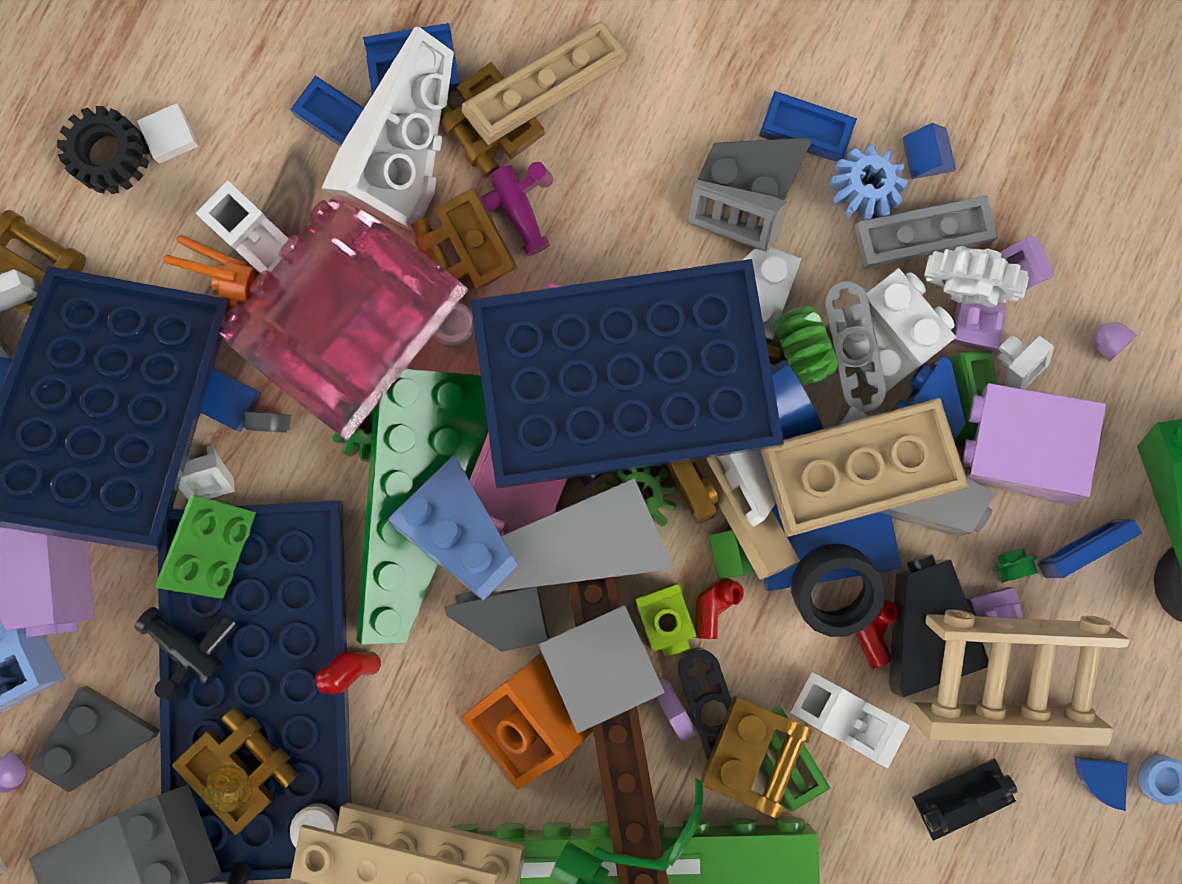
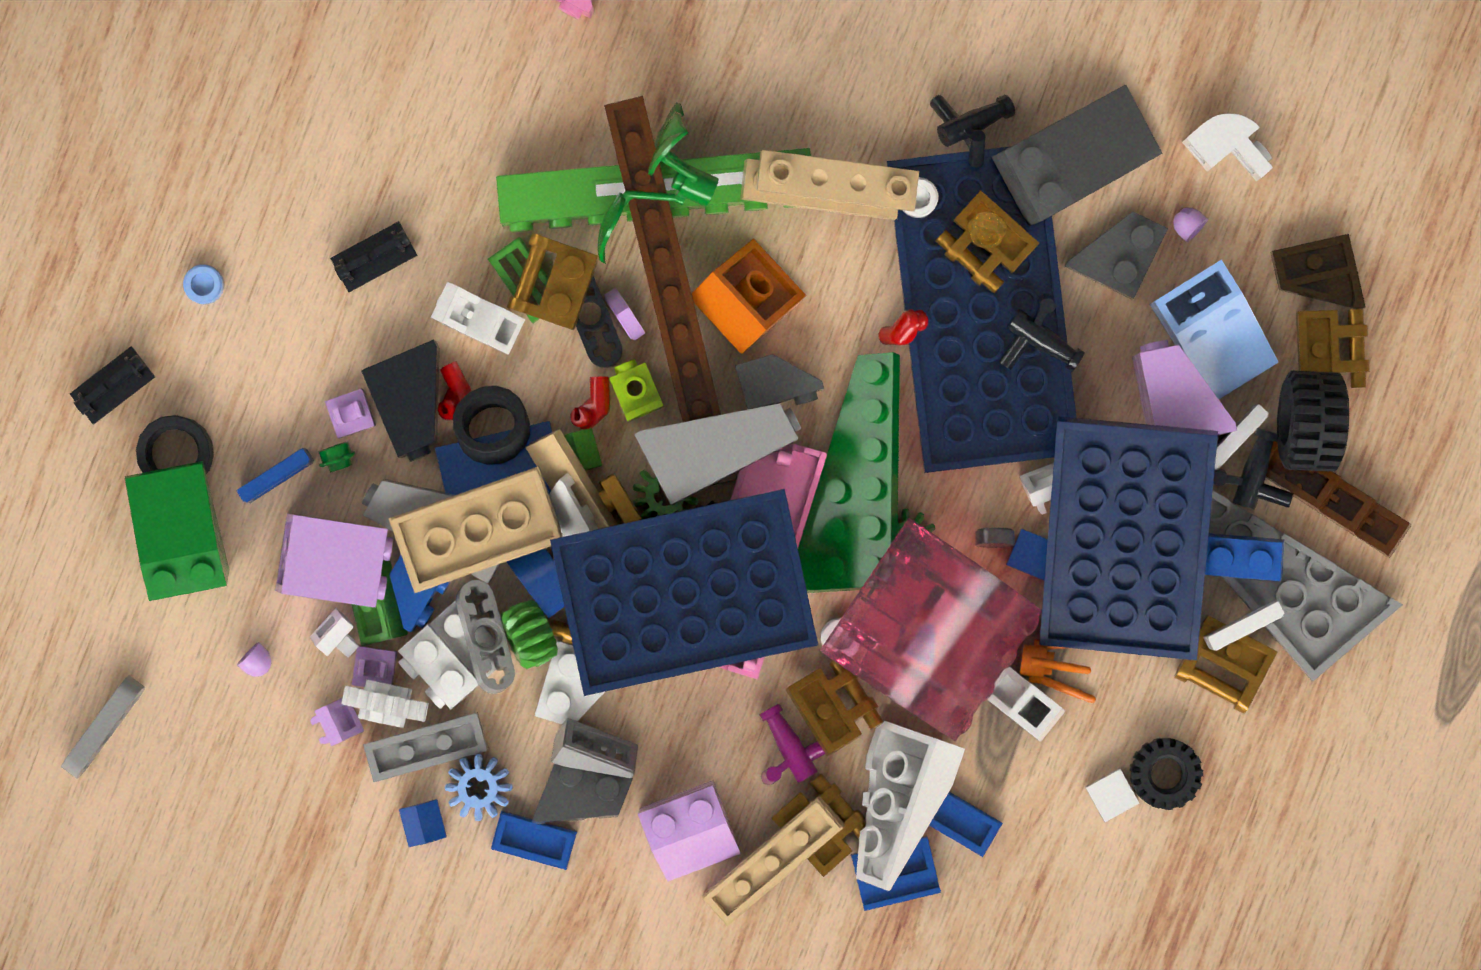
camera: 175 degrees right, 5 degrees up
bright green hinge [155,494,256,599] -> none
medium blue wing [388,455,518,601] -> none
light grey tile [539,605,665,734] -> none
tan fence [912,610,1129,746] -> none
blue tile [1075,757,1127,811] -> none
none -> lavender slope [638,780,741,882]

